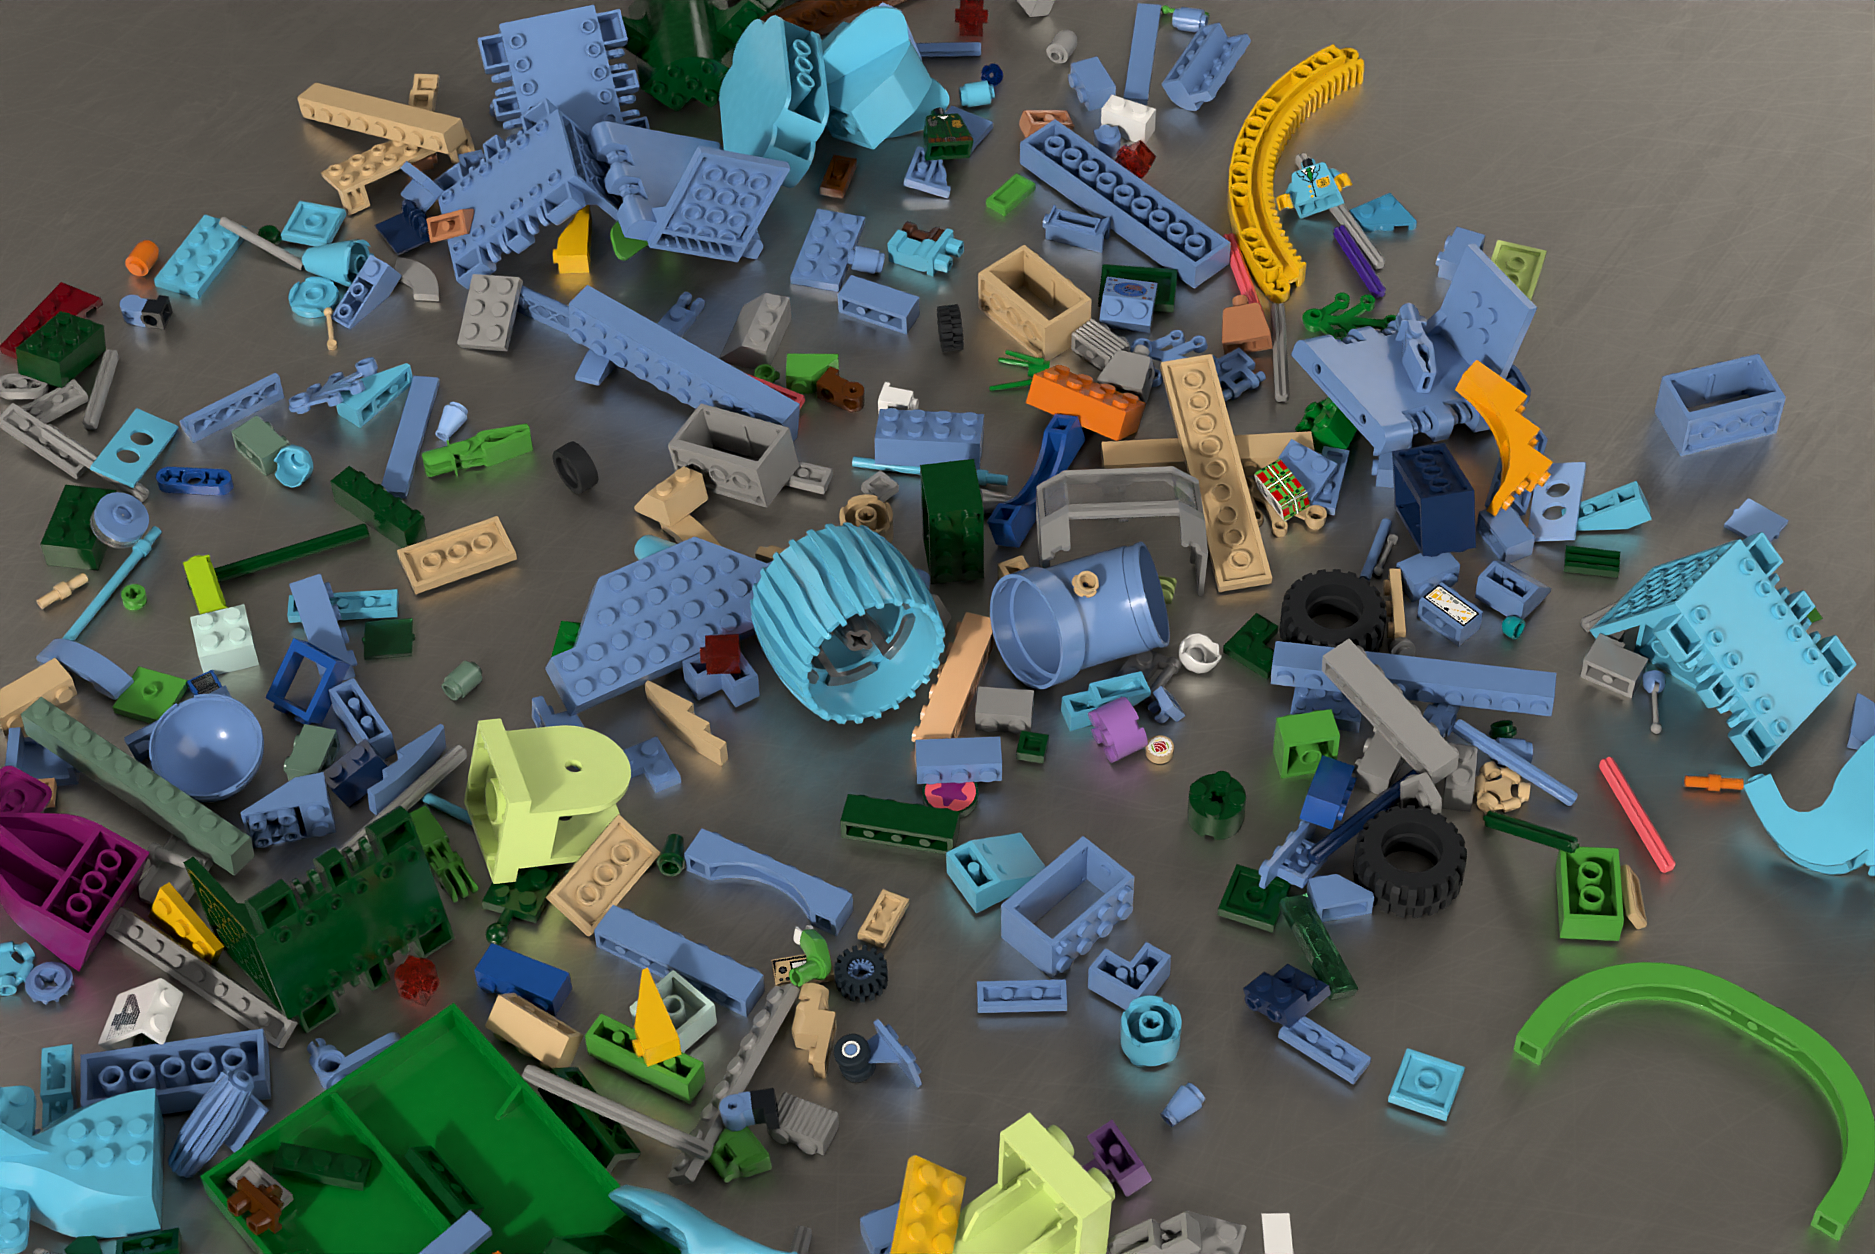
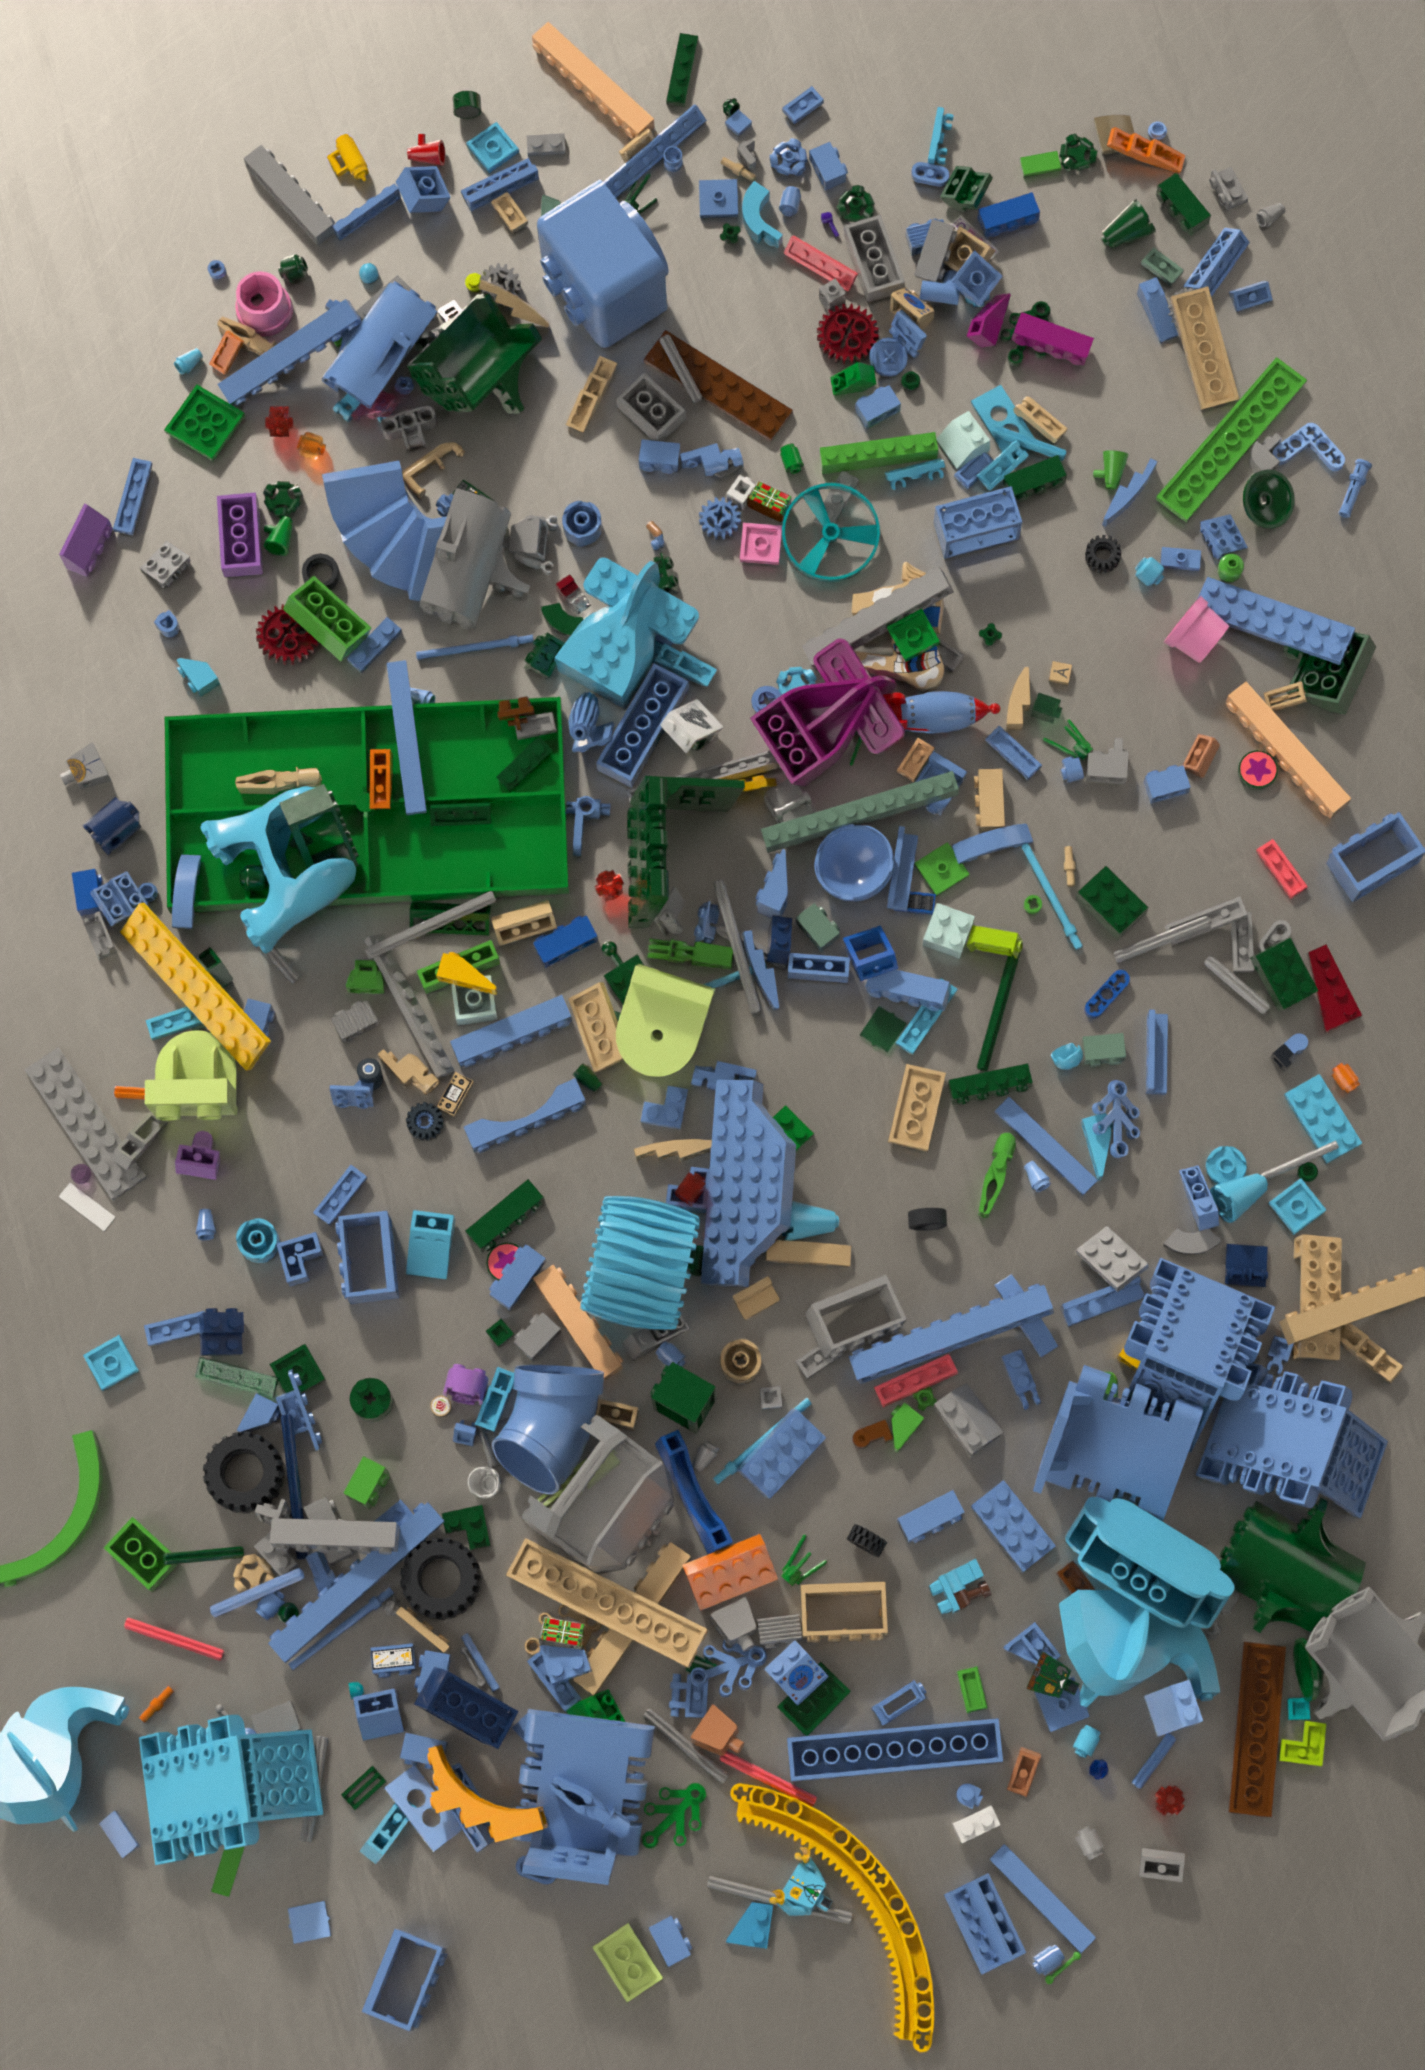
camera: 130 degrees right, 25 degrees up
medium azure piece [90,408,179,488] -> none
medium blue piece [90,492,149,549] -> none
tan hinge [323,307,338,350] -> none
medium blue panel [400,161,444,213] -> none
nougat slope [426,209,474,243] -> none
sand green brick [441,661,483,701] -> none
tan slope [634,466,708,527] -> none
leg [719,1088,780,1131] -> none
bright green arm [789,925,831,987] -> none
medium blue brick [847,245,885,274] -> none
tan plate [858,889,909,949] -> none
white brick [878,382,919,416] -> none
medium blue brick [1068,56,1116,111] -> none
tan plate [1072,571,1099,598] -> none
clear red brick [1115,140,1156,179] -> none
blue brick [1299,755,1357,830] -> none
dark purple axle [1333,225,1386,299] -> none
tan plate [1620,864,1647,929] -> none

